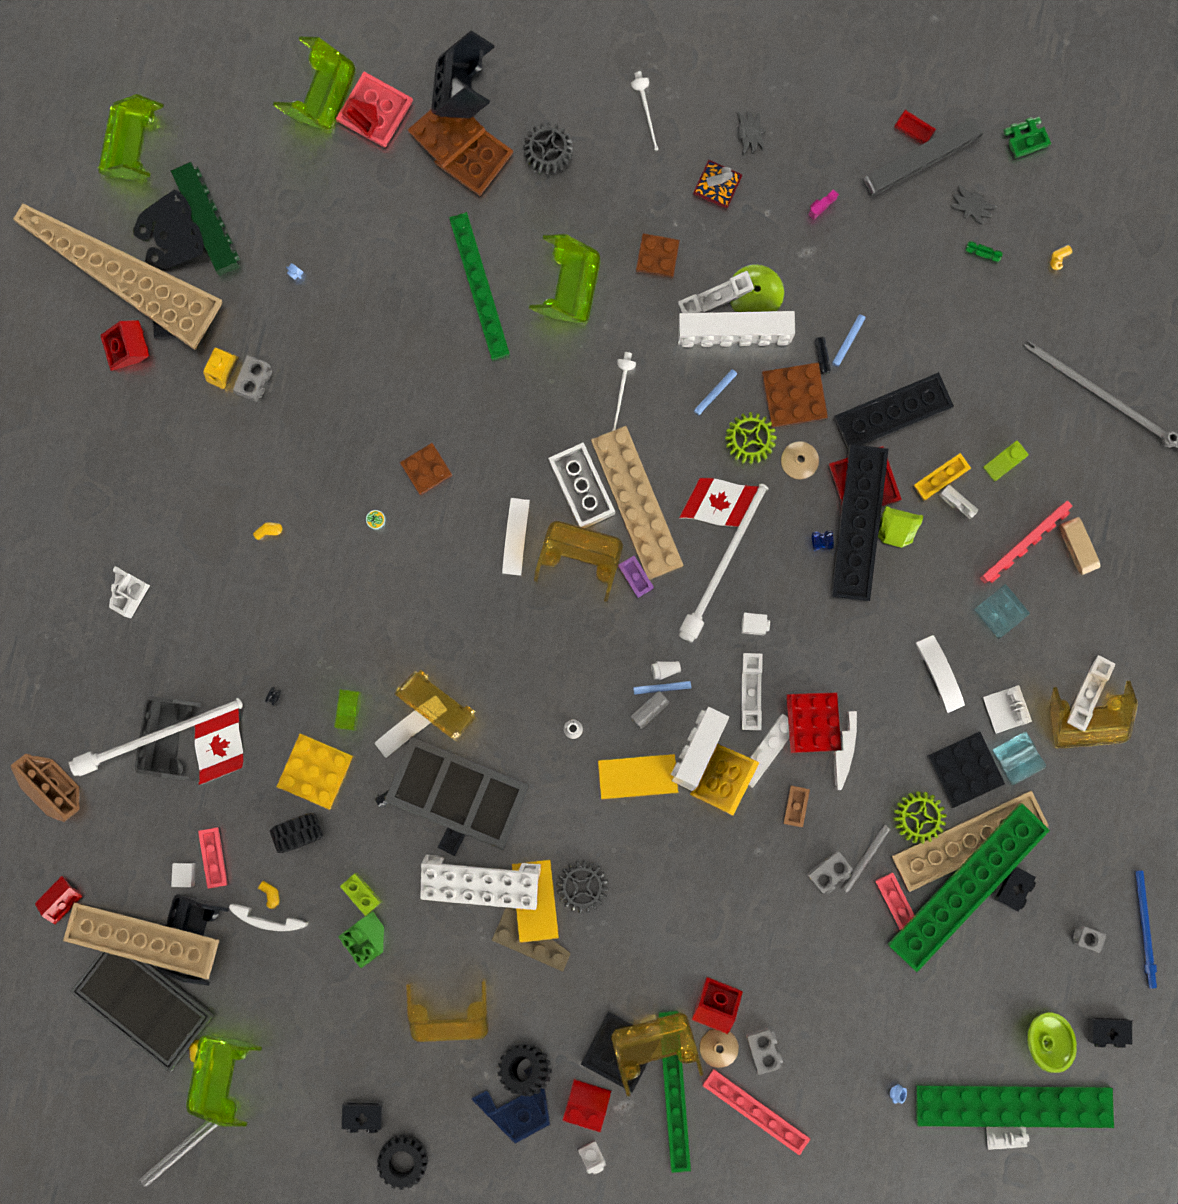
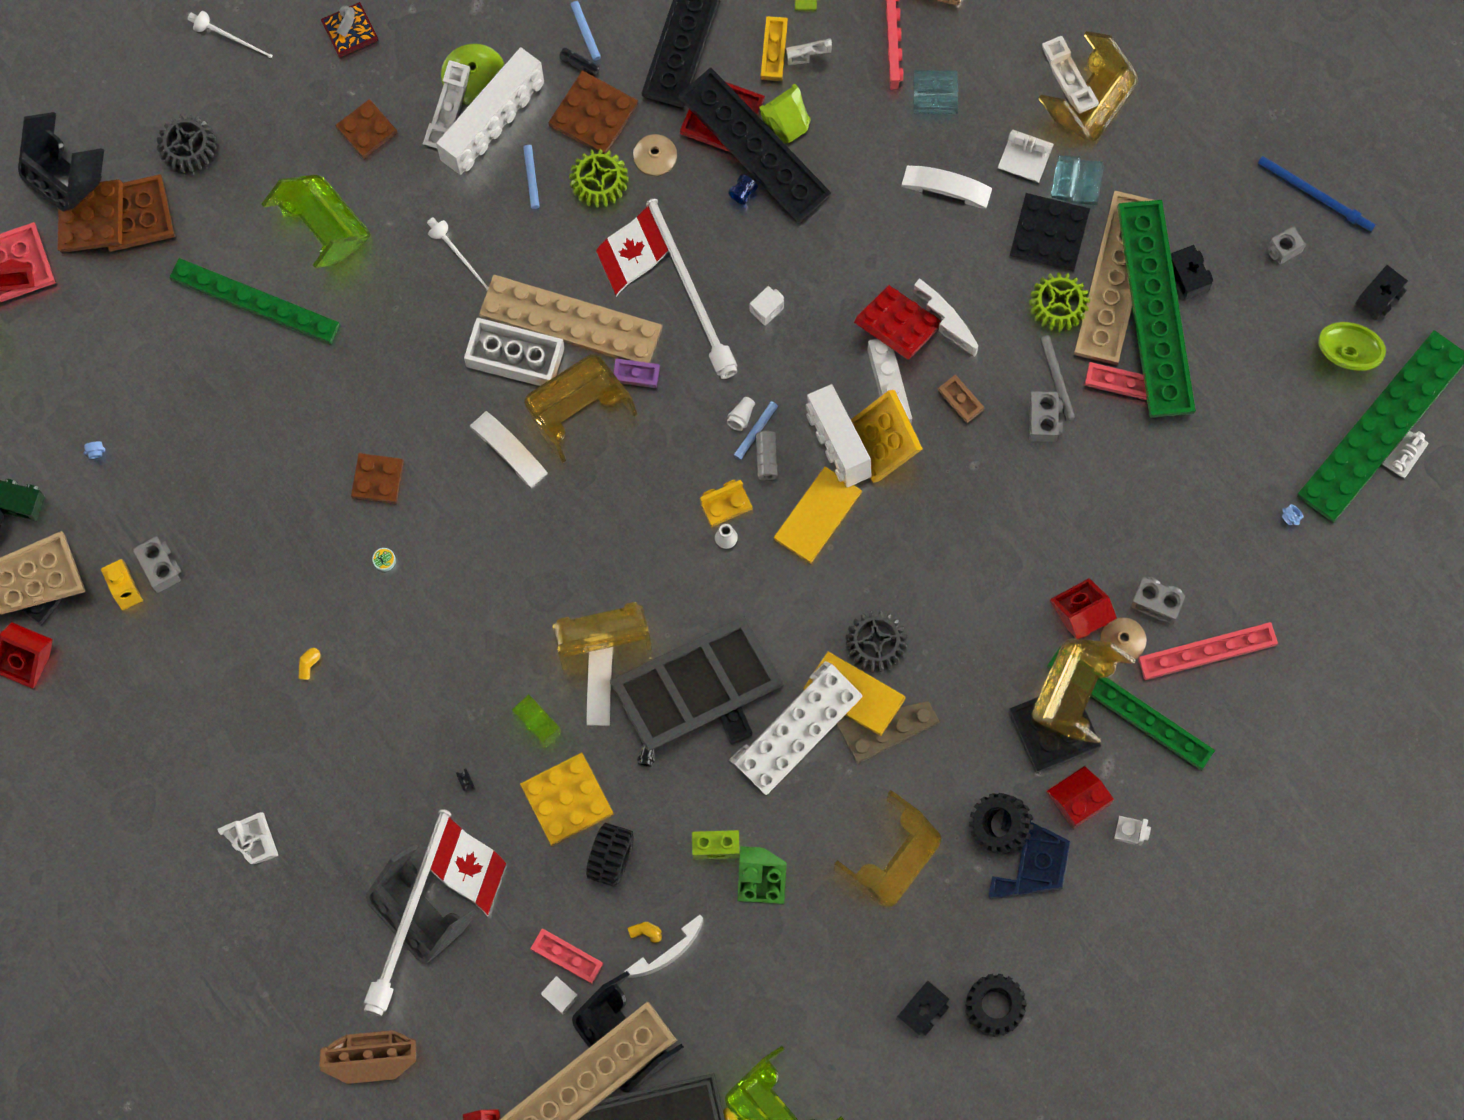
camera: 45 degrees left, 10 degrees down
white slope [741,653,763,731] -> none
none -> yellow bracket [700,480,753,527]

